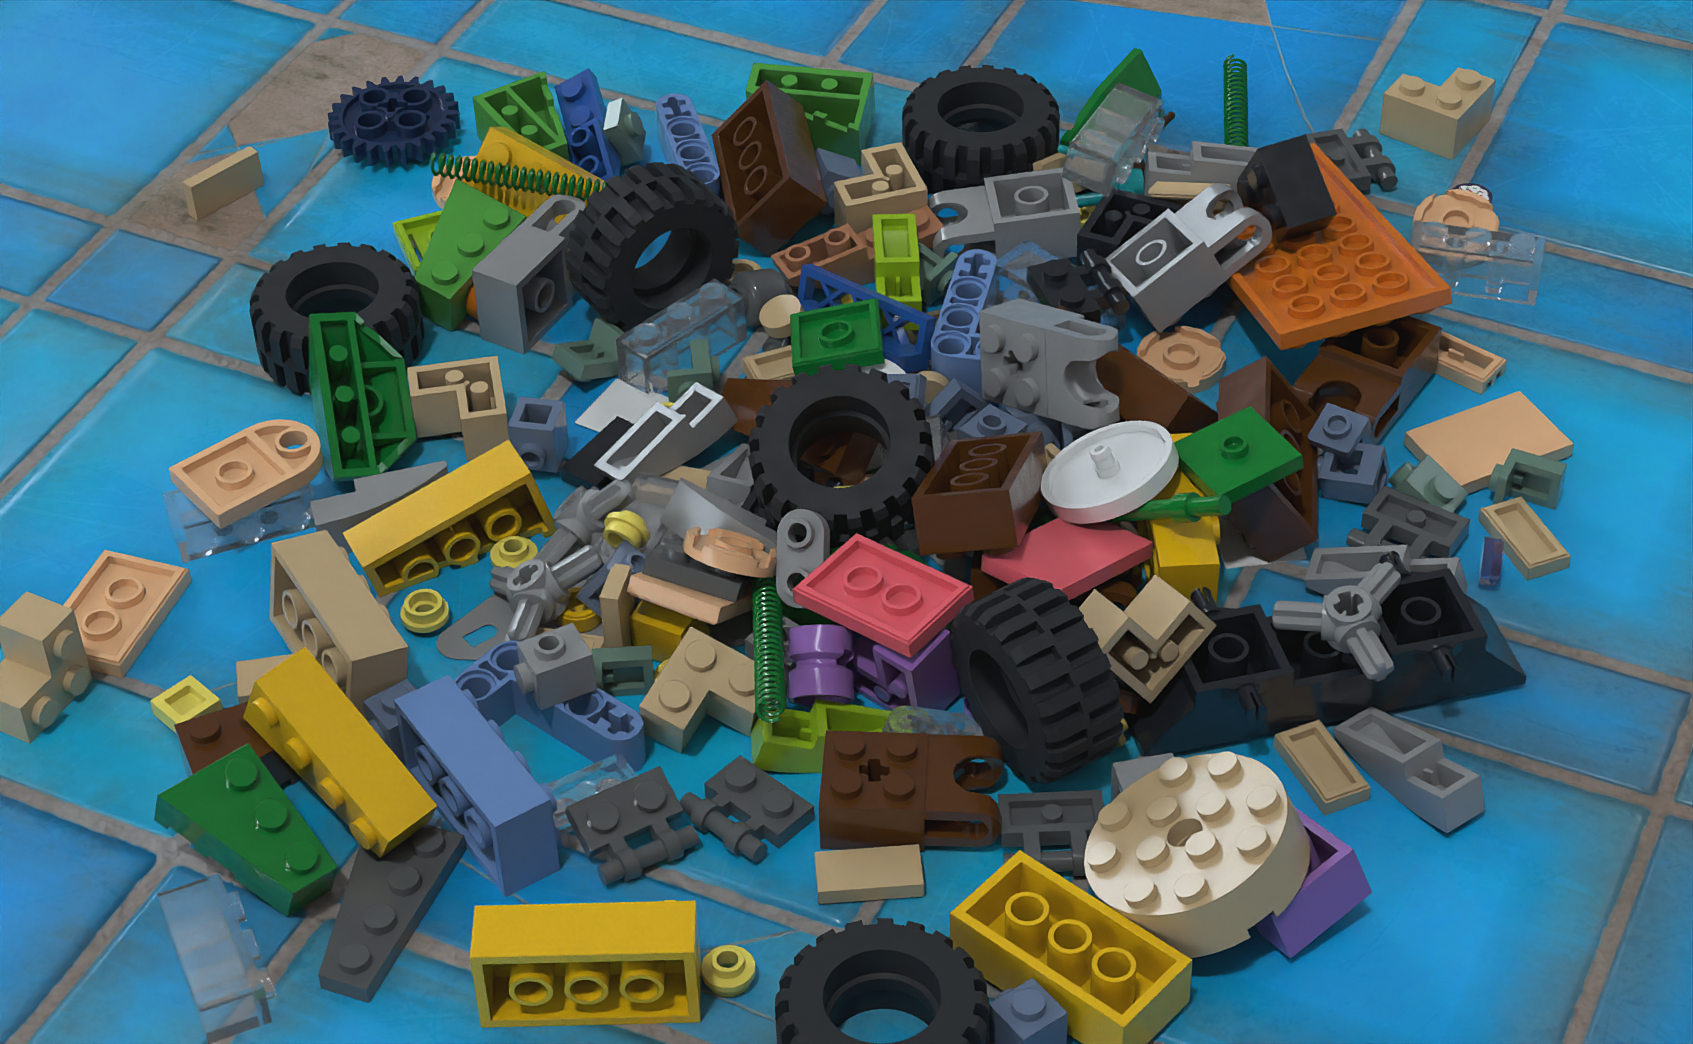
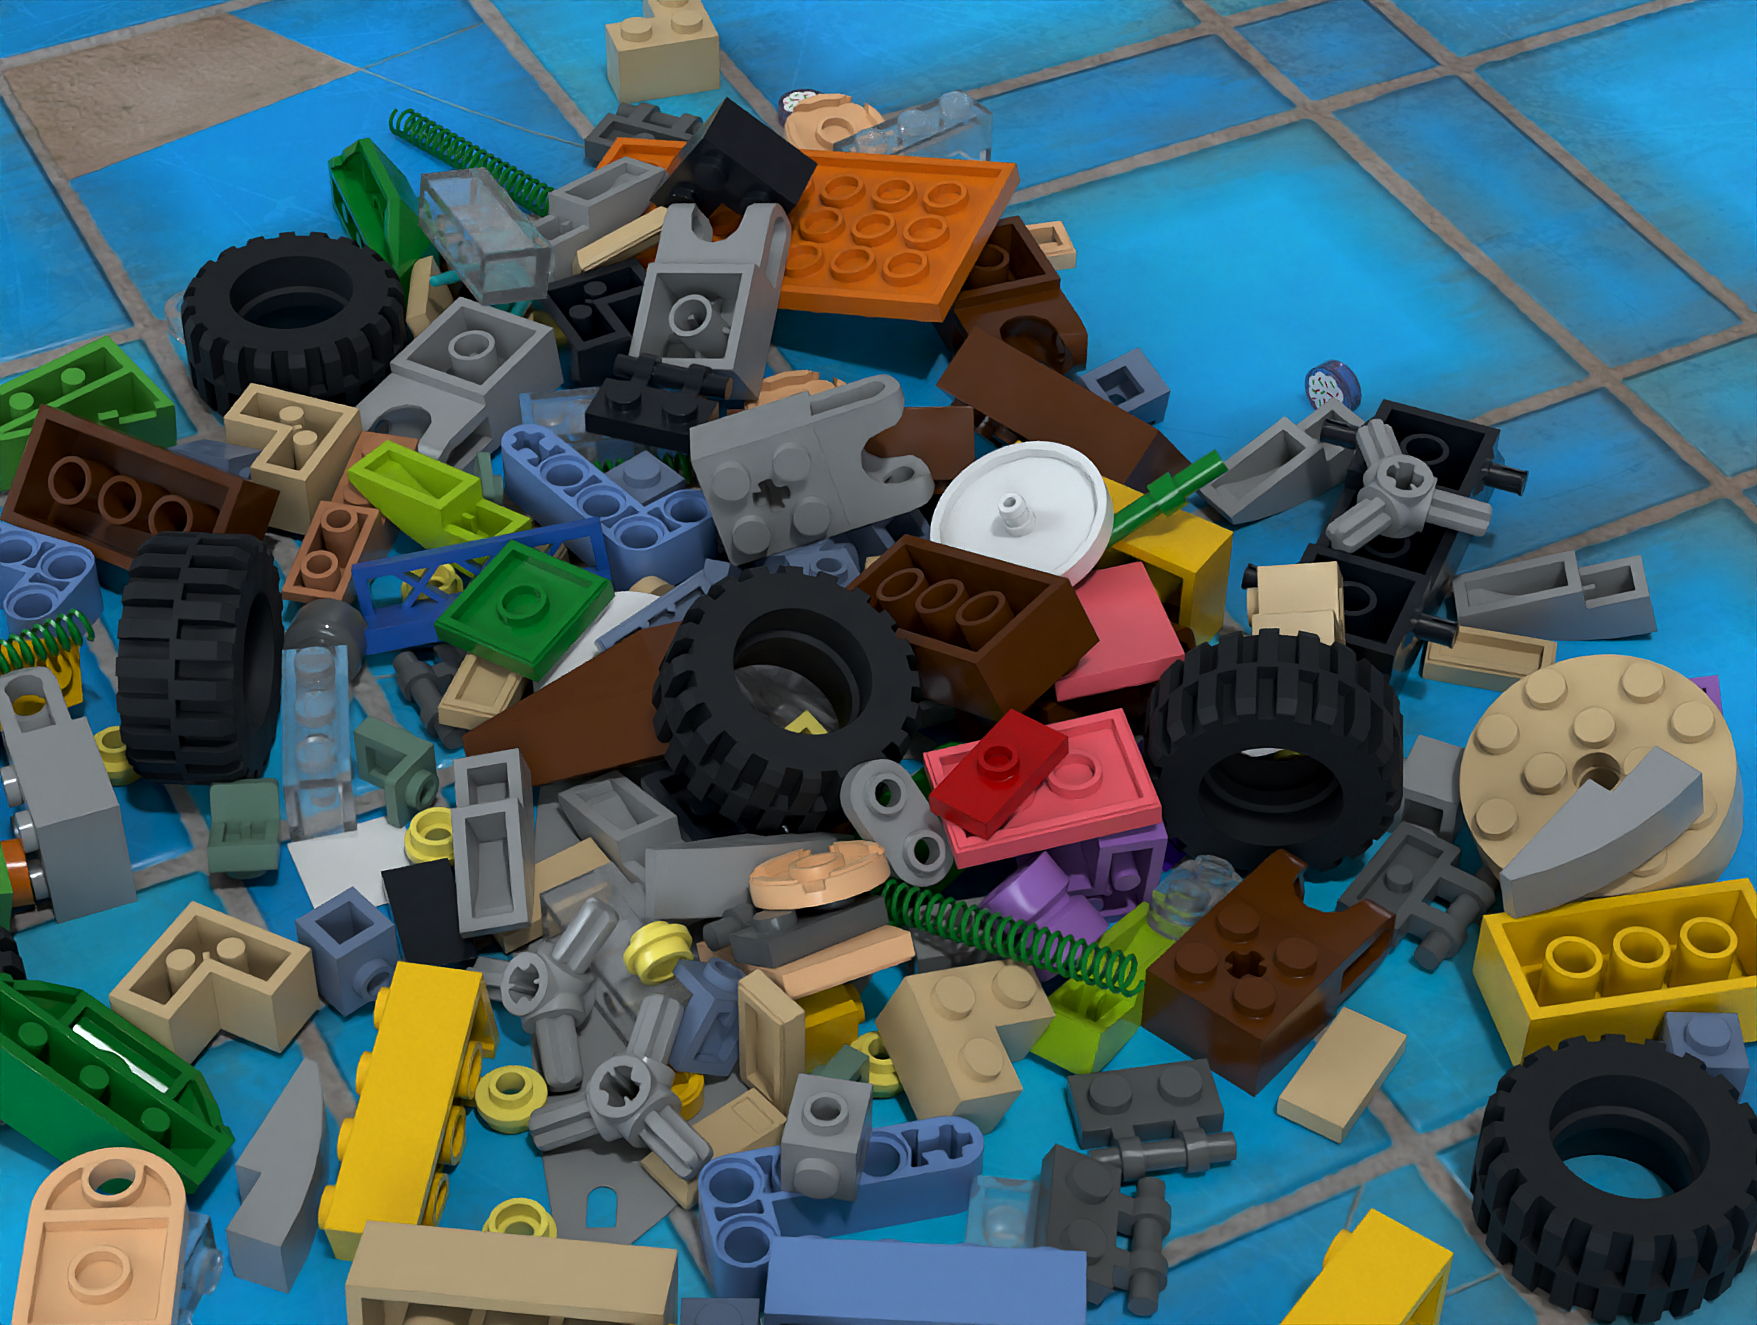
camera: 55 degrees left, 0 degrees up
tan tile [759,294,805,338] -> none
green plate [1174,406,1304,504] -> none
sand blue bracket [1308,403,1373,458] -> none
dark grey plate [1346,486,1470,559] -> none
sand green bracket [1388,454,1469,513] -> none
light nougat tile [1404,391,1574,494] -> none
tan tile [1478,496,1571,581] -> none
sand green bracket [1488,448,1567,510] -> none
none -> red plate [929,709,1069,841]
none -> light grey slope [1499,746,1704,919]

